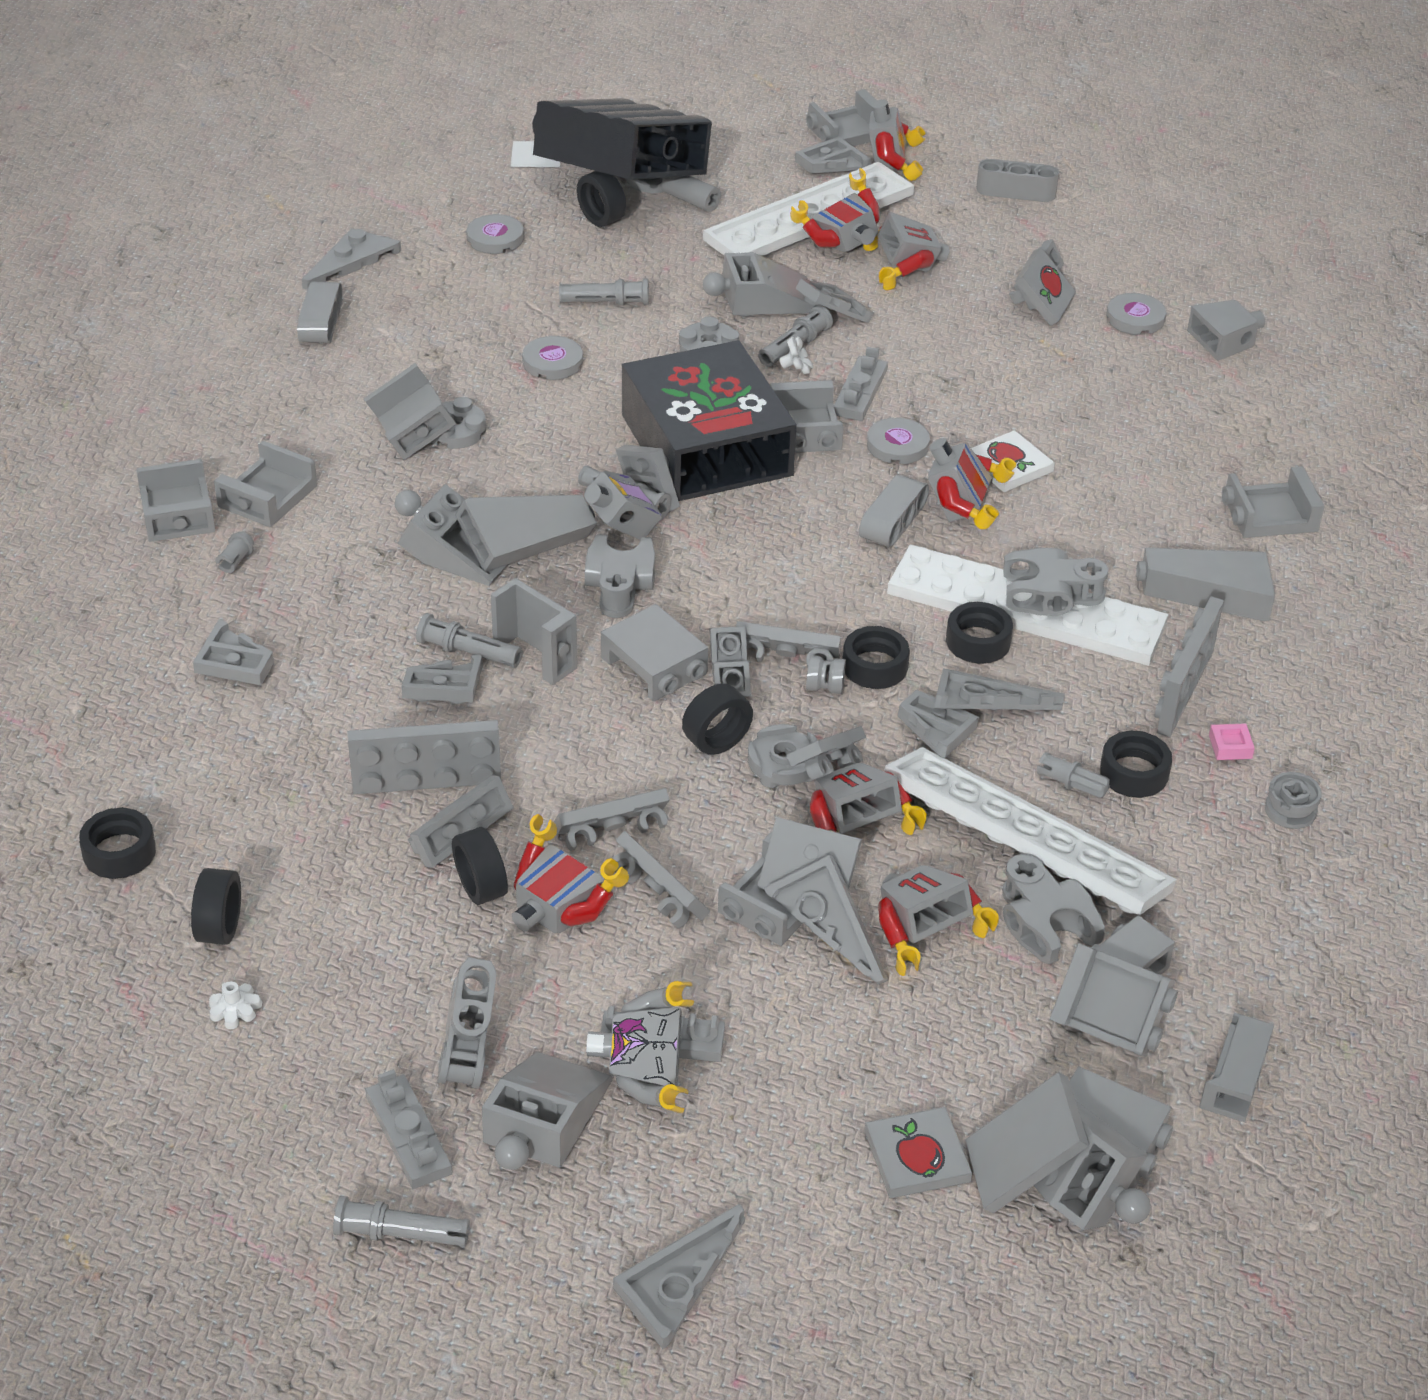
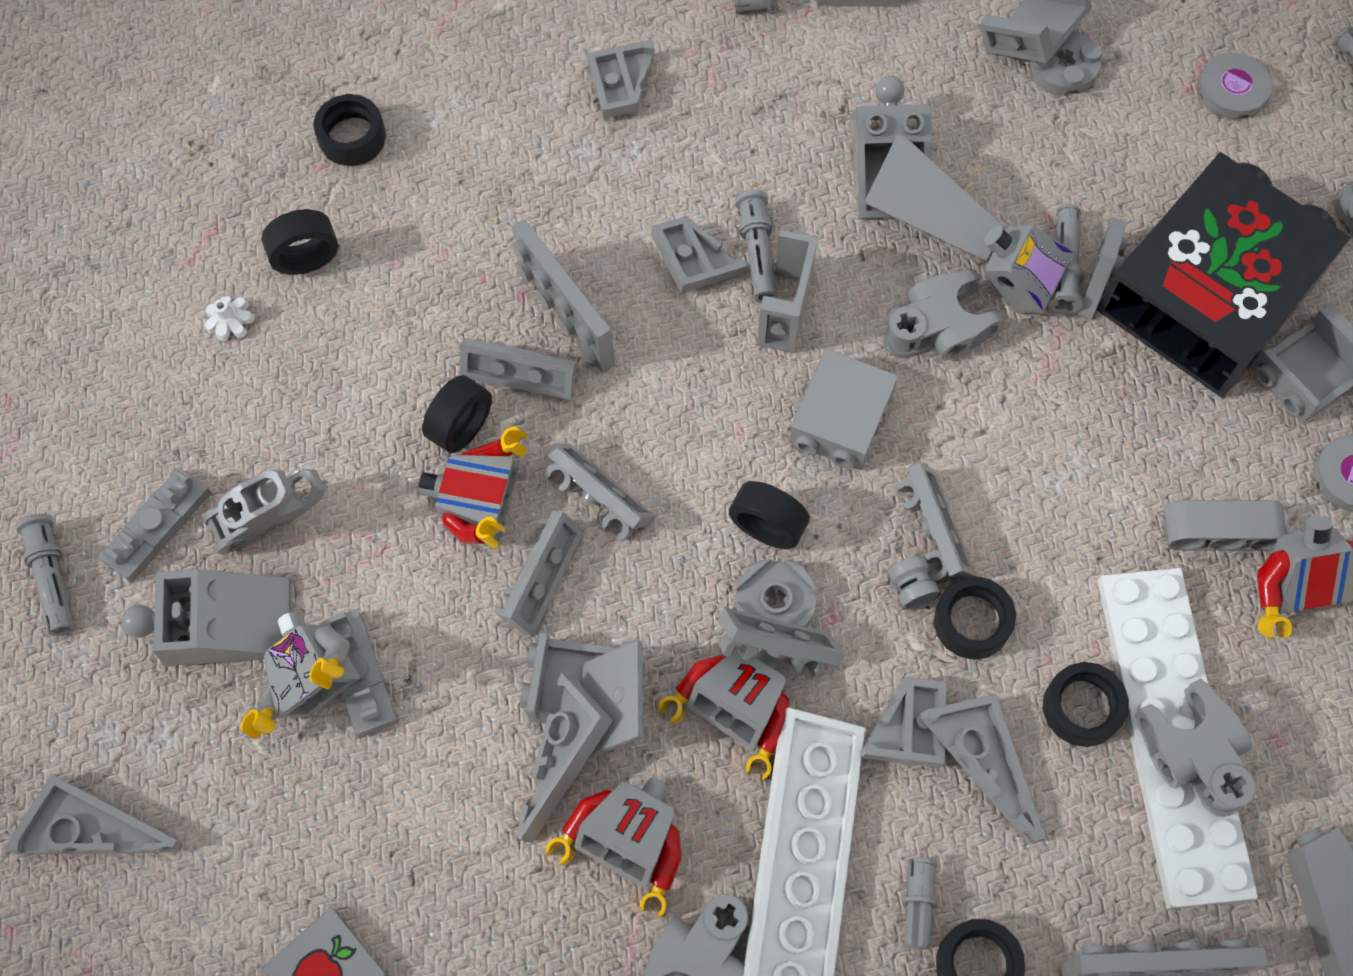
camera: 65 degrees right, 25 degrees up
light grey slope [709,626,751,697] -> none

